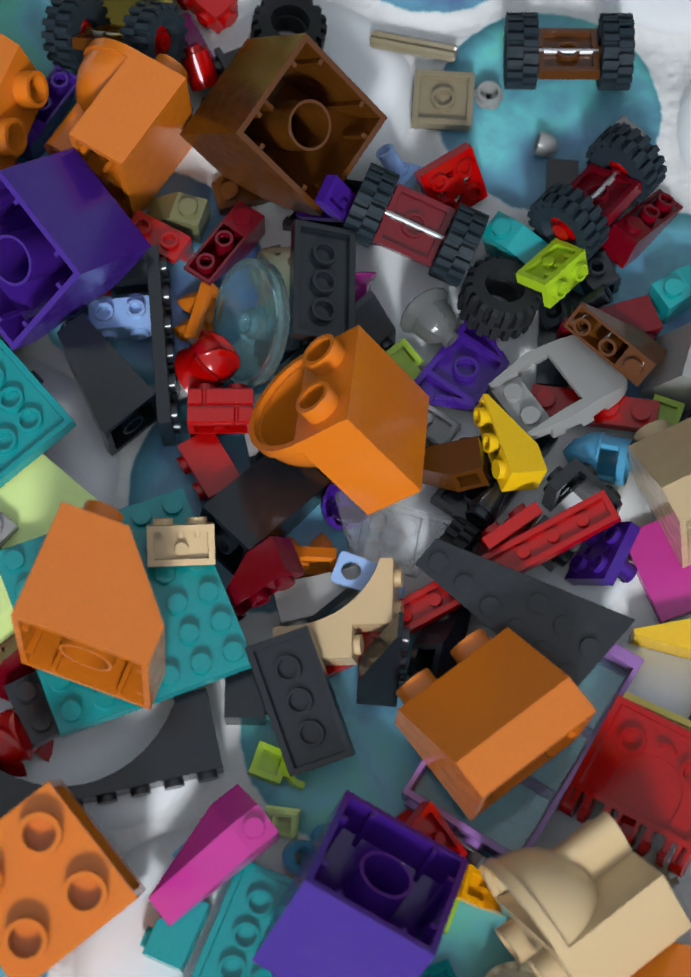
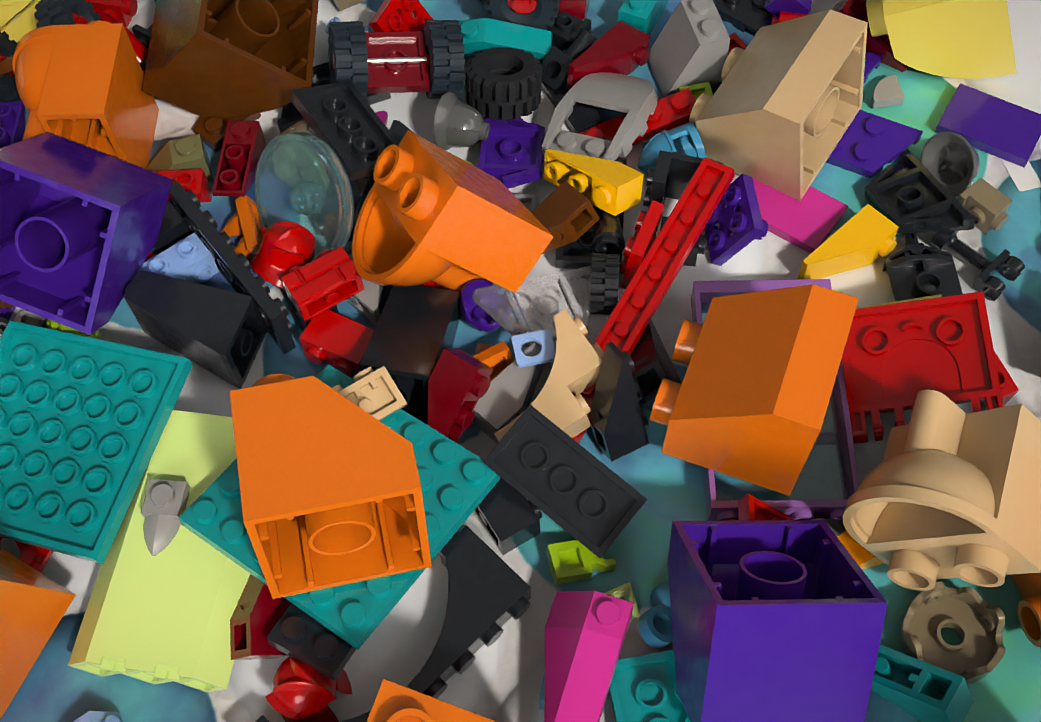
camera: 30 degrees left, 10 degrees down
dark purple bracket [295,174,356,223] -> none
black wing [415,538,635,687] -> none
lime bracket [516,238,588,309] -> none
reddish brown slope [563,302,667,387] -> none

